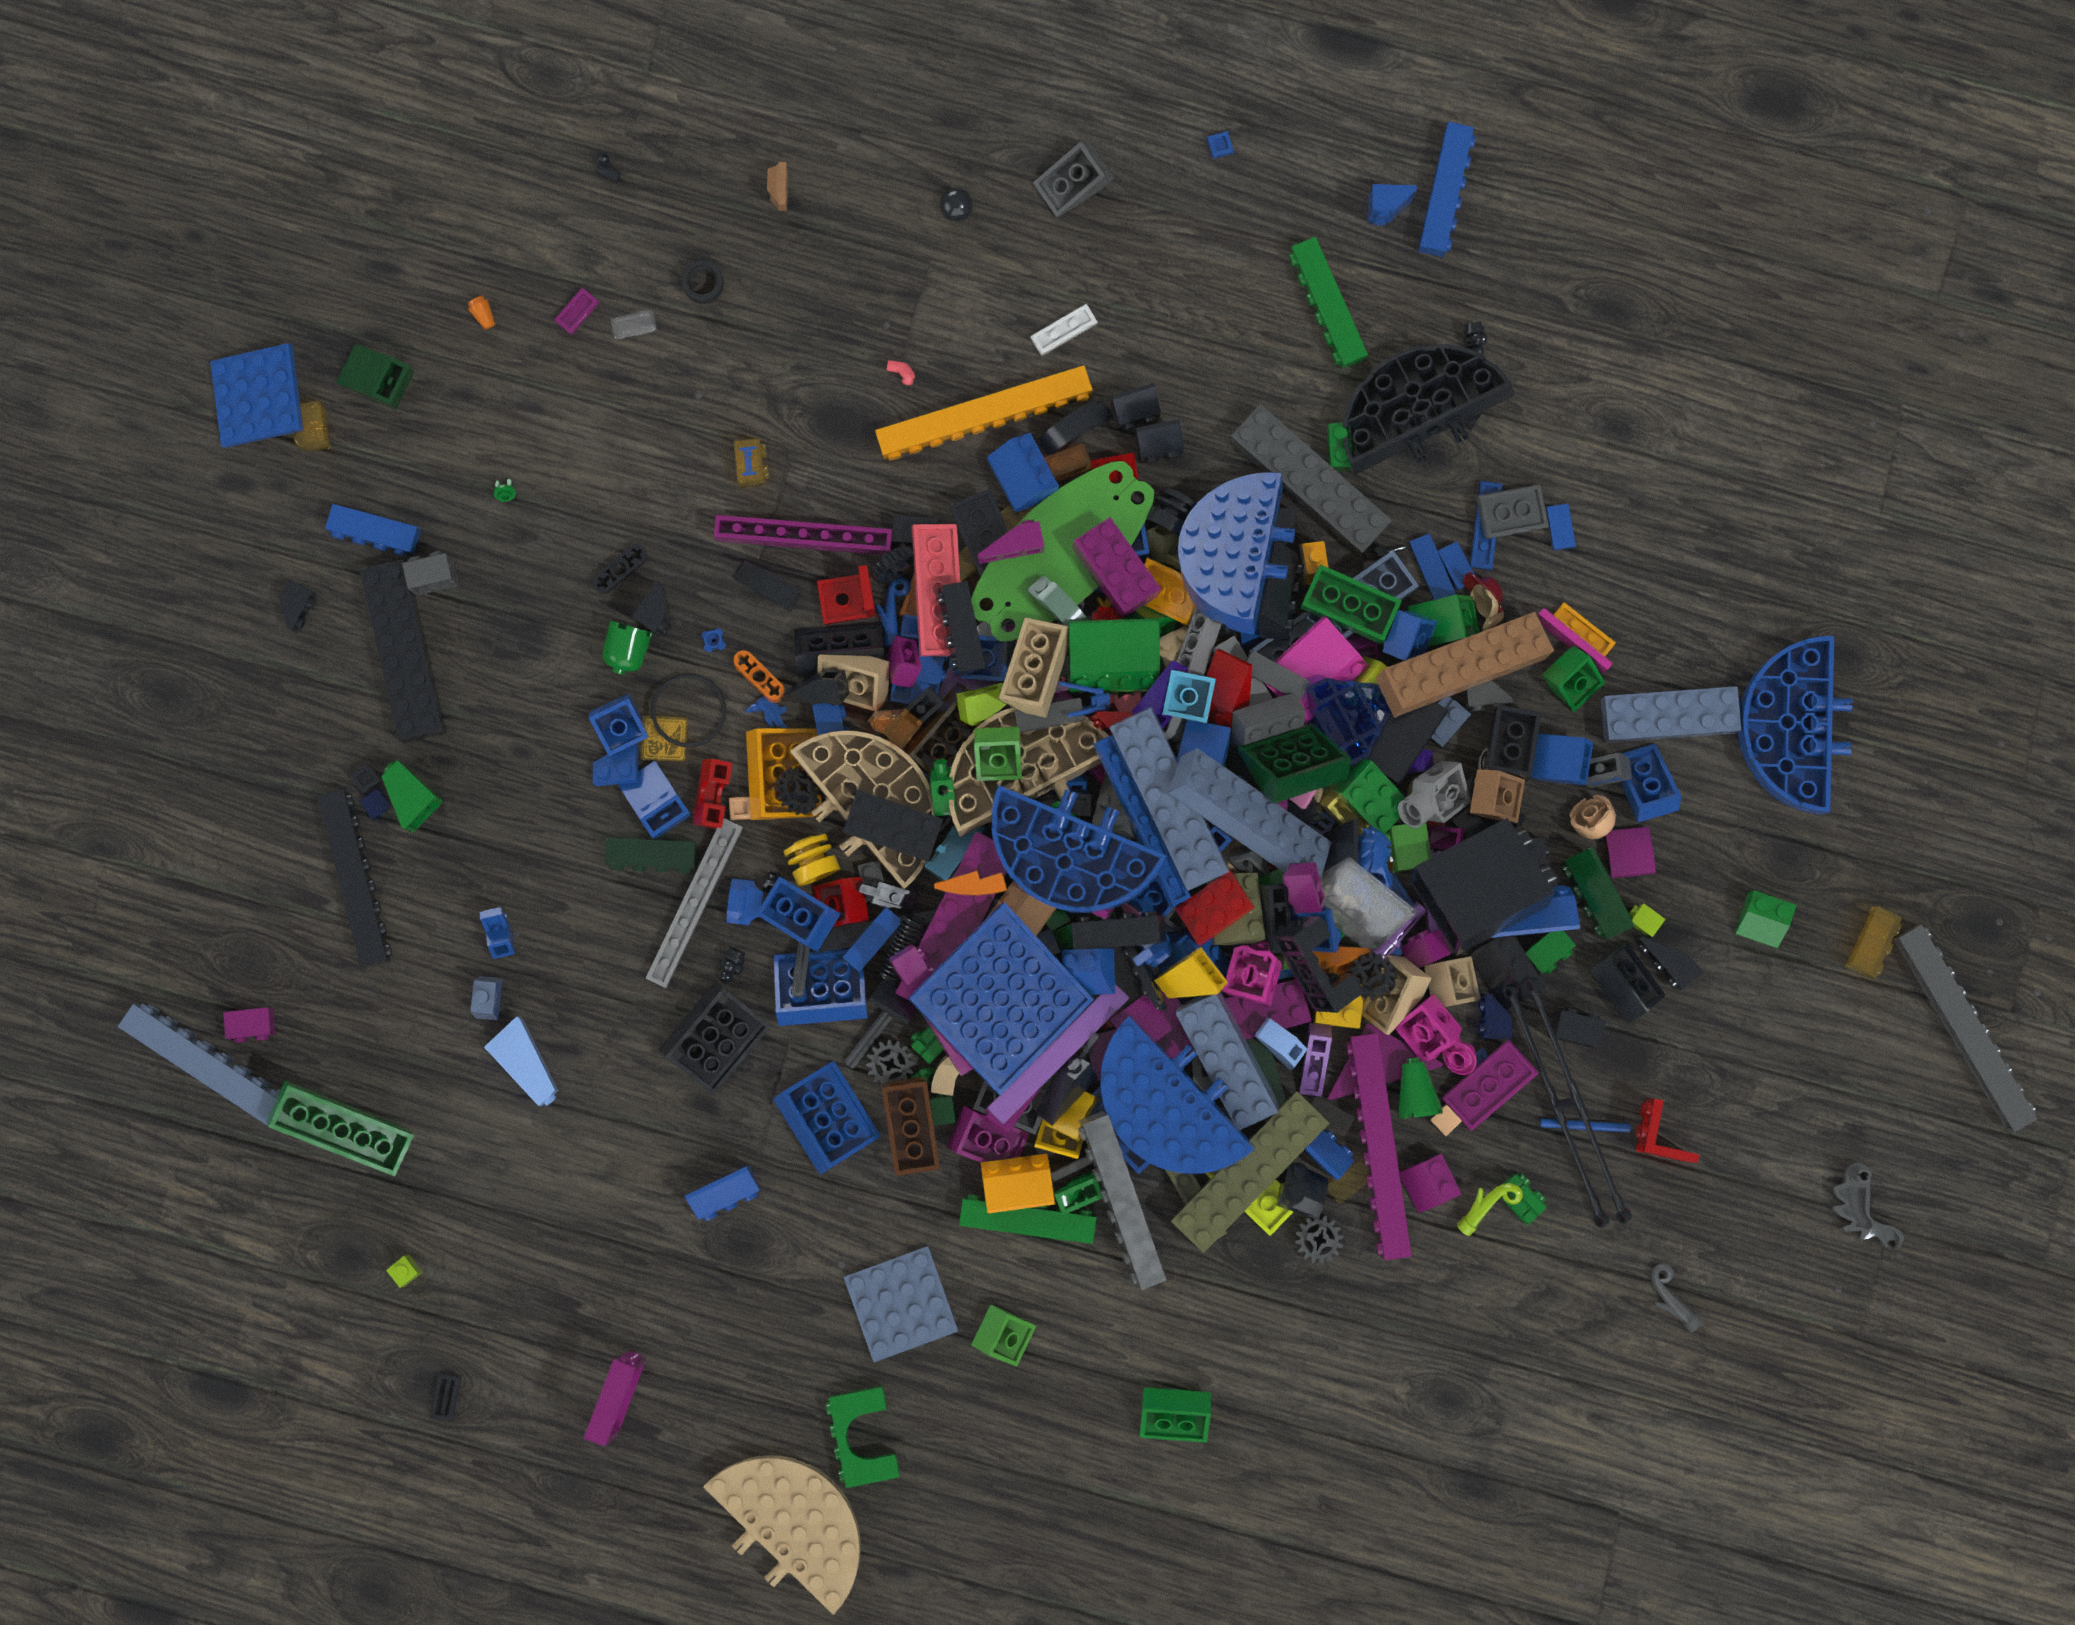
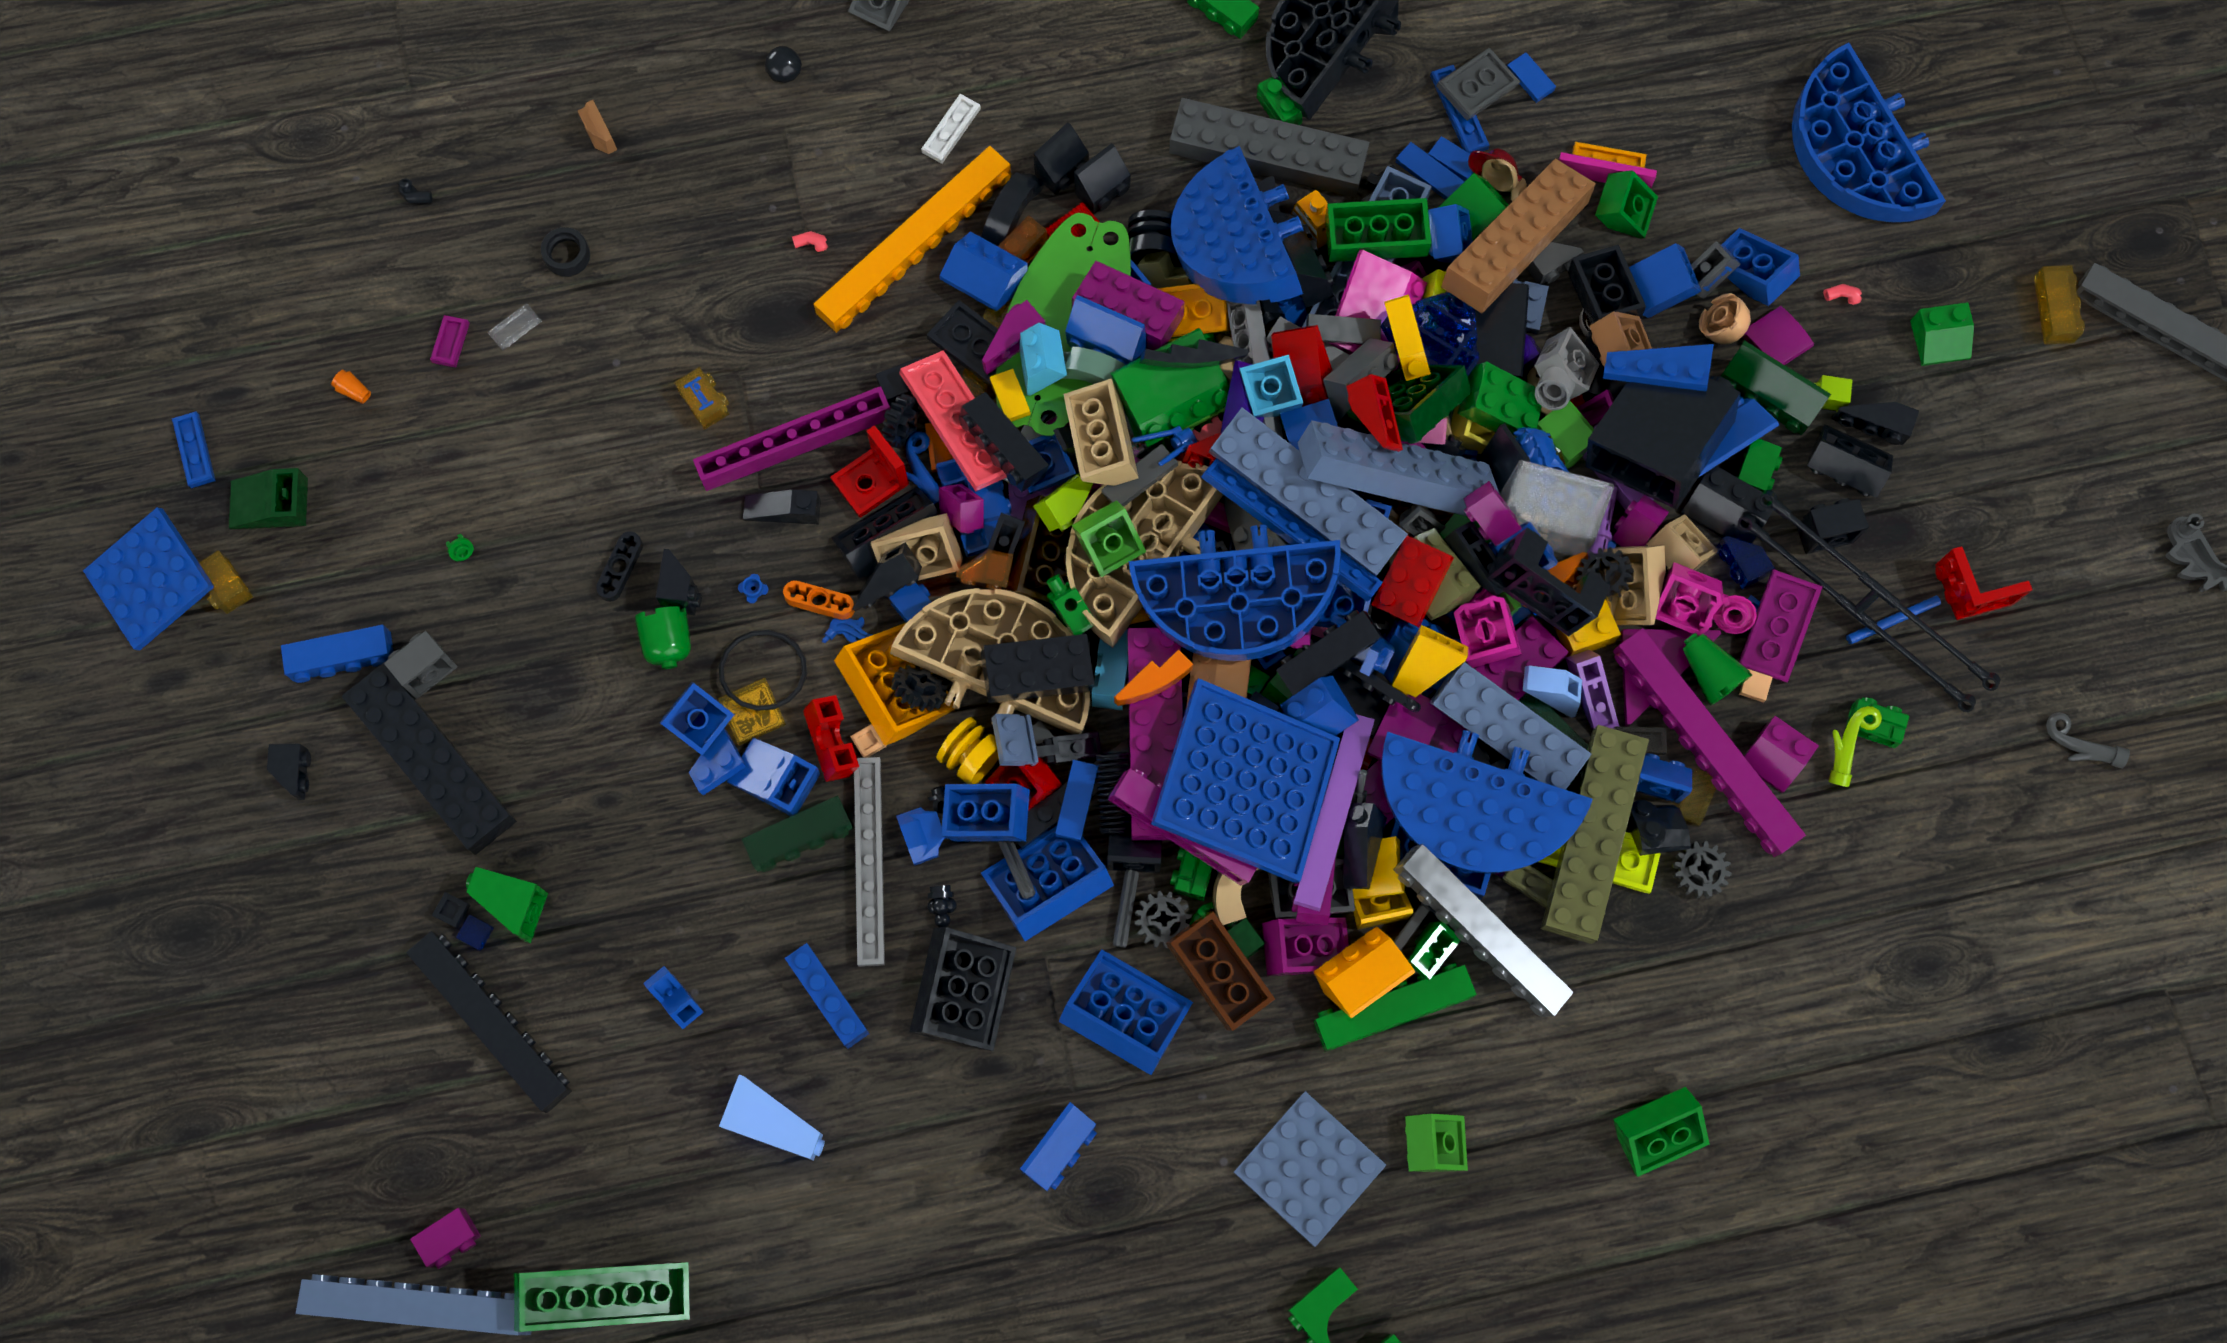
camera: 25 degrees left, 10 degrees down
sand blue torso [471,976,503,1020] -> none
sand blue brick [1600,687,1741,743] -> none
none -> blue tile [172,411,216,488]
none -> blue brick [785,943,870,1049]
none -> yellow tile [990,369,1031,422]
none -> sand blue plate [992,714,1039,766]
none -> medium azure slope [1019,323,1067,396]
none -> blue slope [1065,295,1147,365]
none -> black slope [1139,339,1249,368]
none -> red slope [1346,374,1403,452]
none -> yellow slope [1384,294,1431,381]
none -> blue wing [1603,344,1714,391]
none -> coral arm [1823,284,1862,305]

